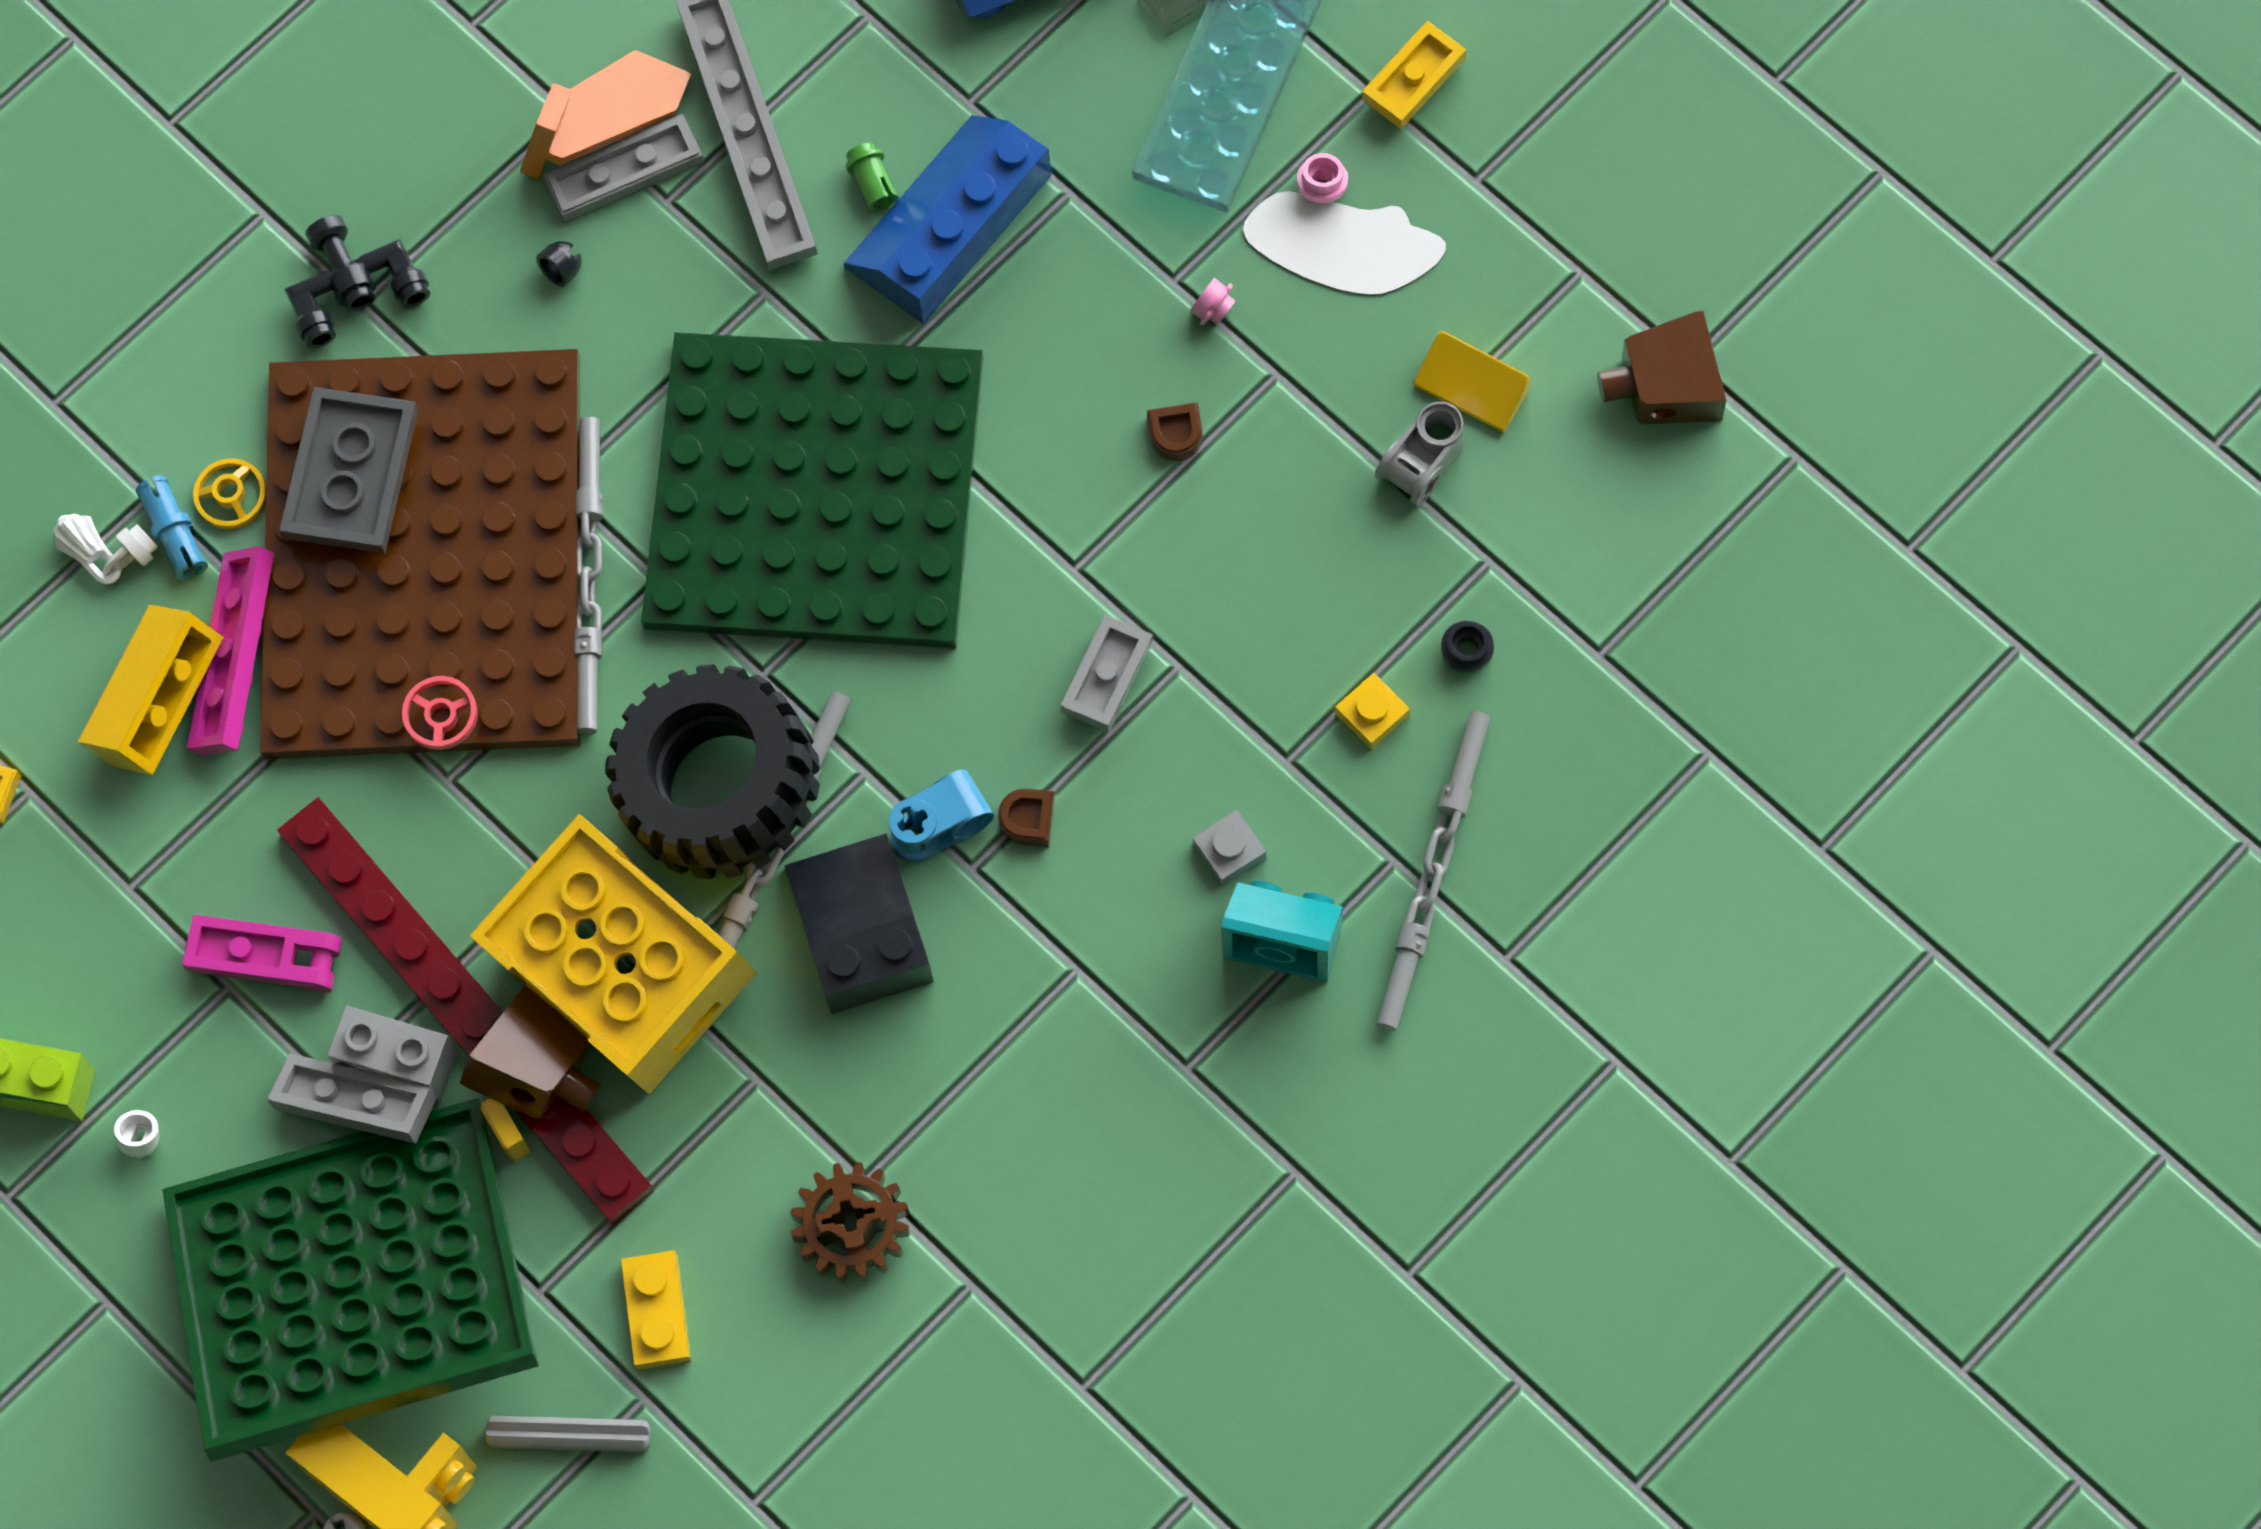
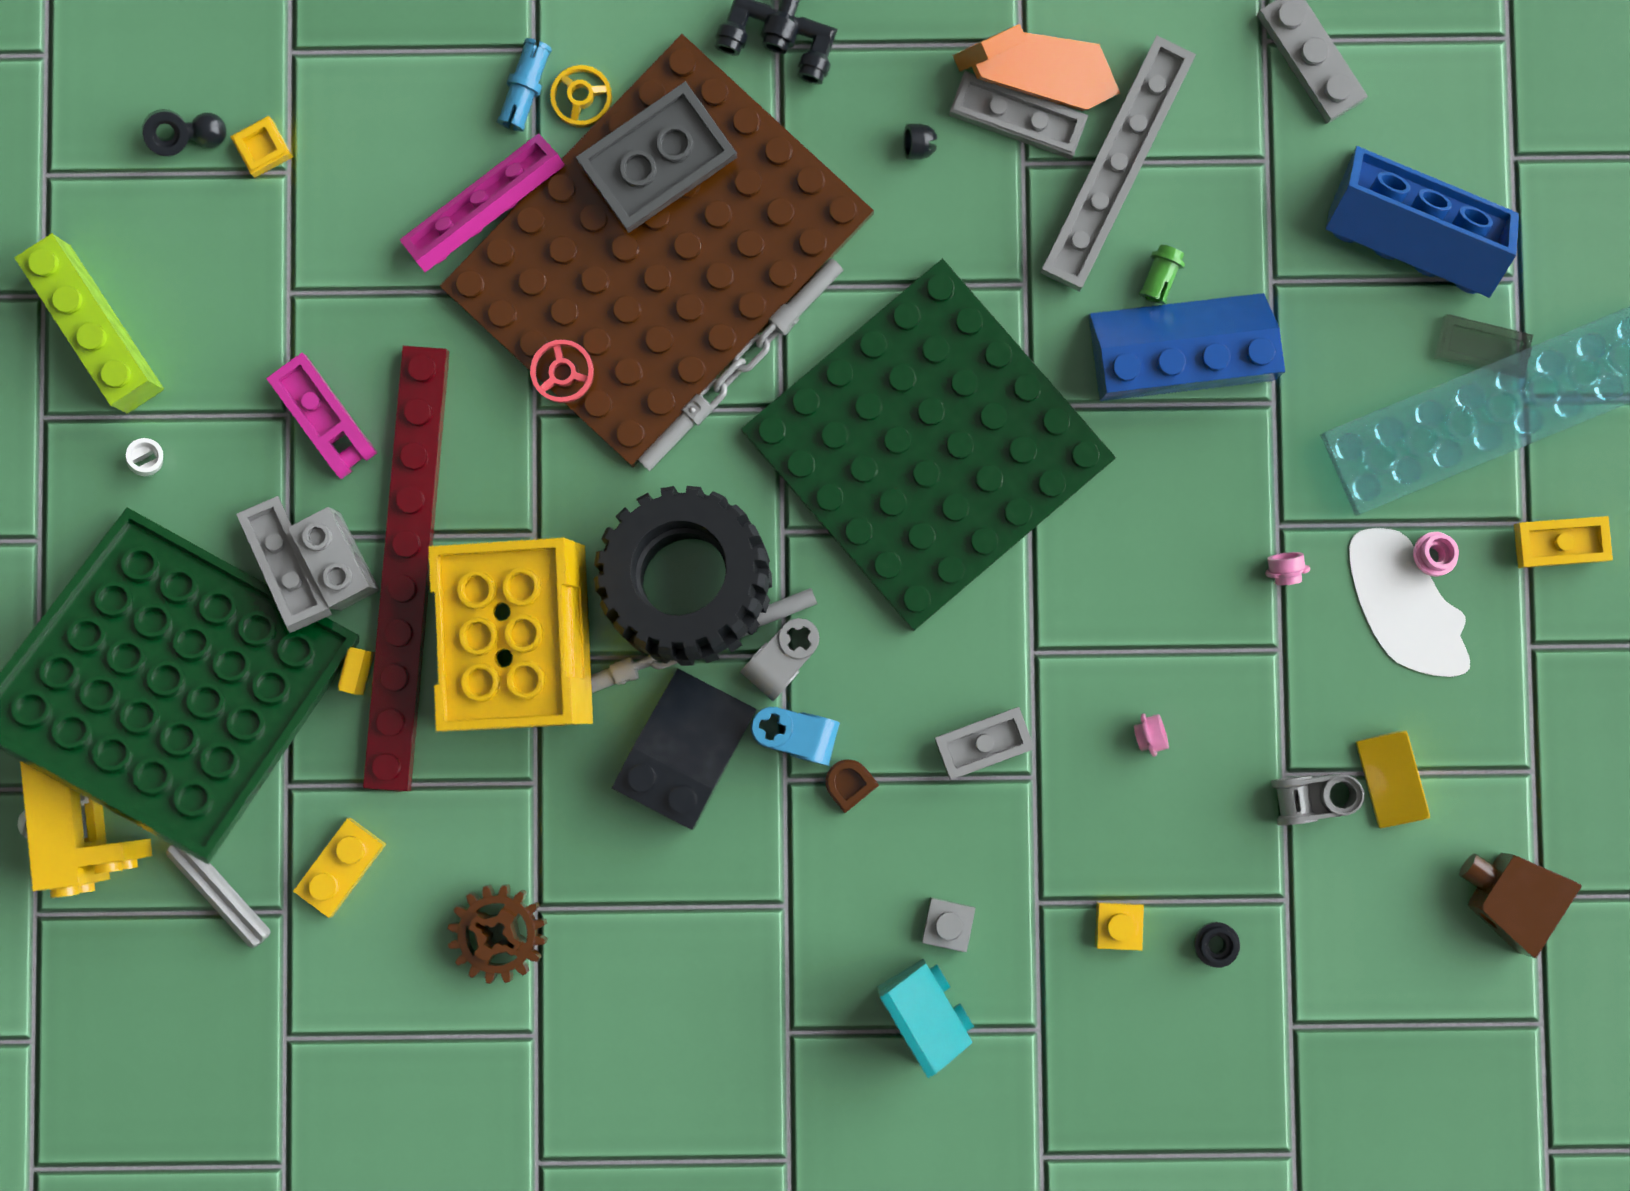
camera: 40 degrees right, 15 degrees up
white piece [53,514,158,585] -> none
yellow brick [78,604,224,775] -> none
reddish brown torso [459,986,601,1118] -> none
reddish brown tile [1146,402,1203,461] -> none
light grey piece [1376,711,1491,1031] -> none
none -> light grey piece [740,618,819,701]
none -> bright pink plate [1134,713,1169,757]

